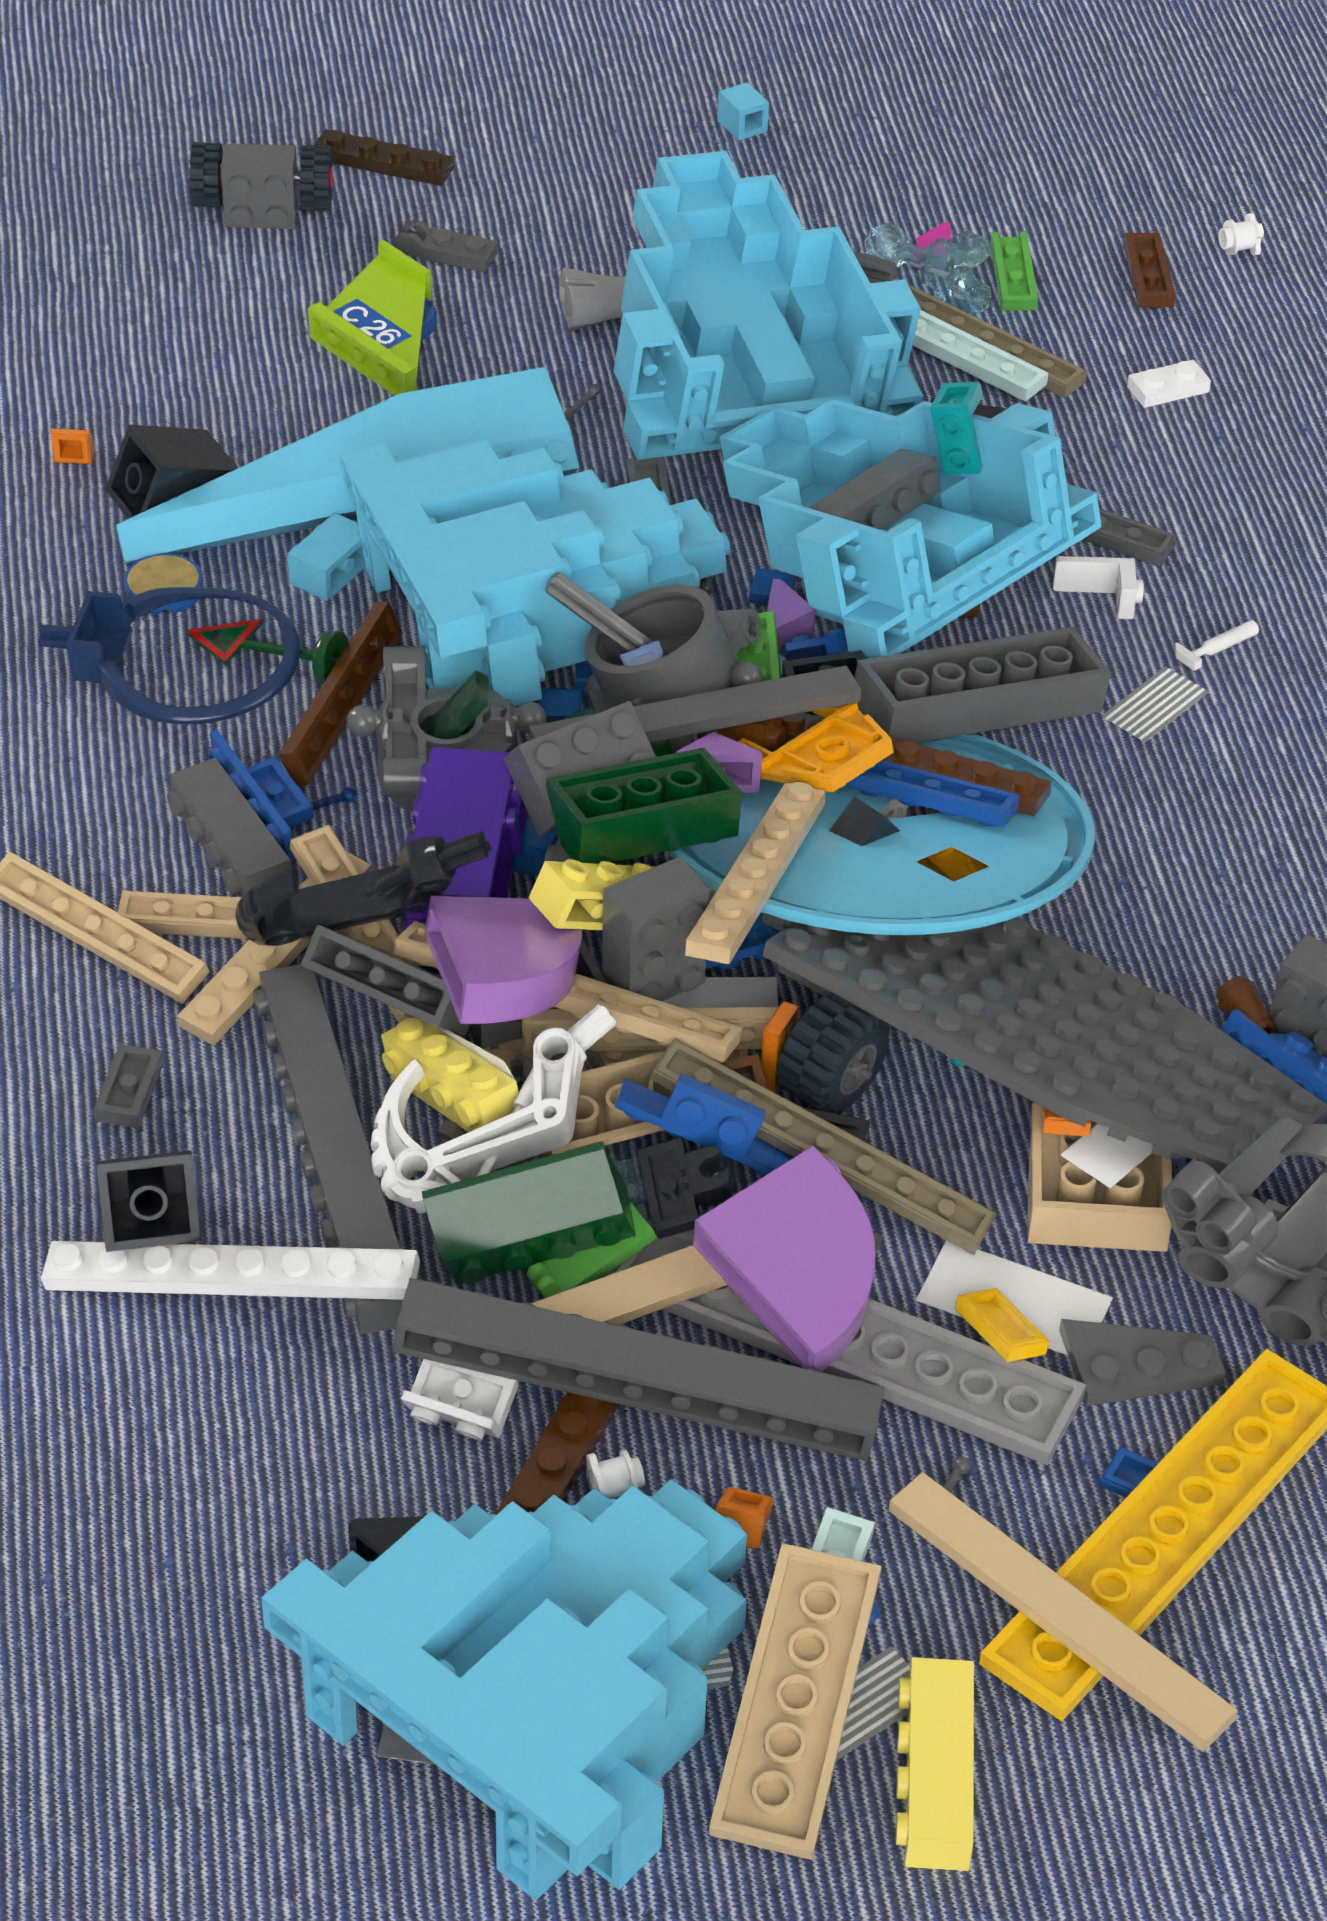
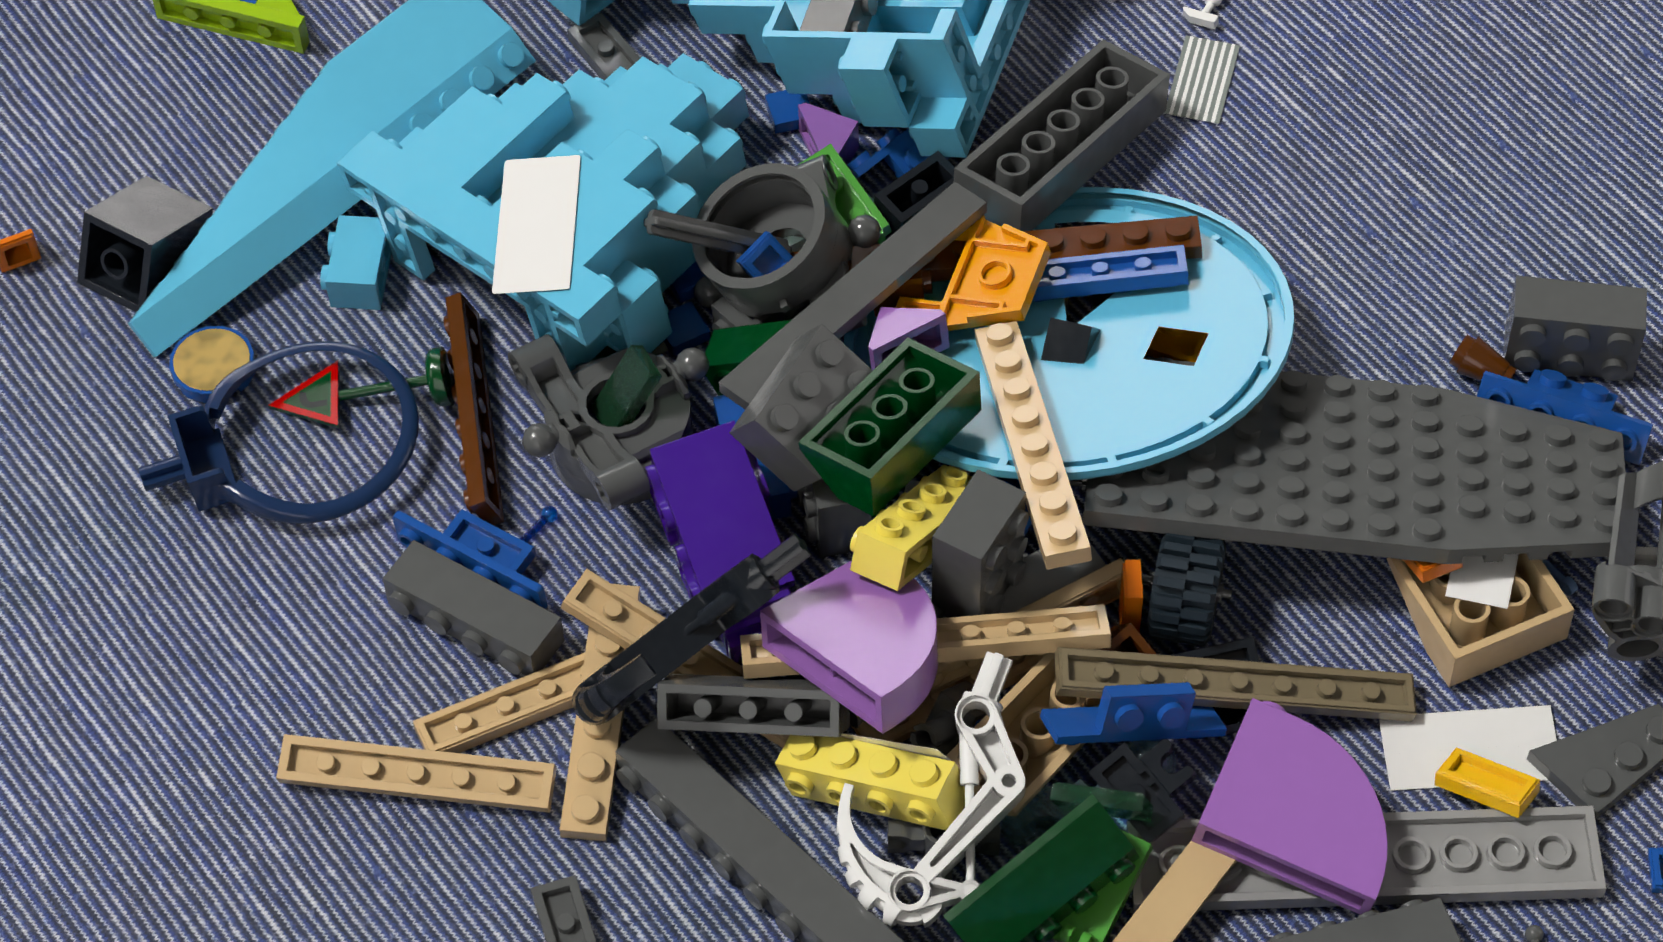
camera: 25 degrees left, 10 degrees up
none -> white sticker [492,155,581,294]
none -> clear green tile [1050,782,1154,822]

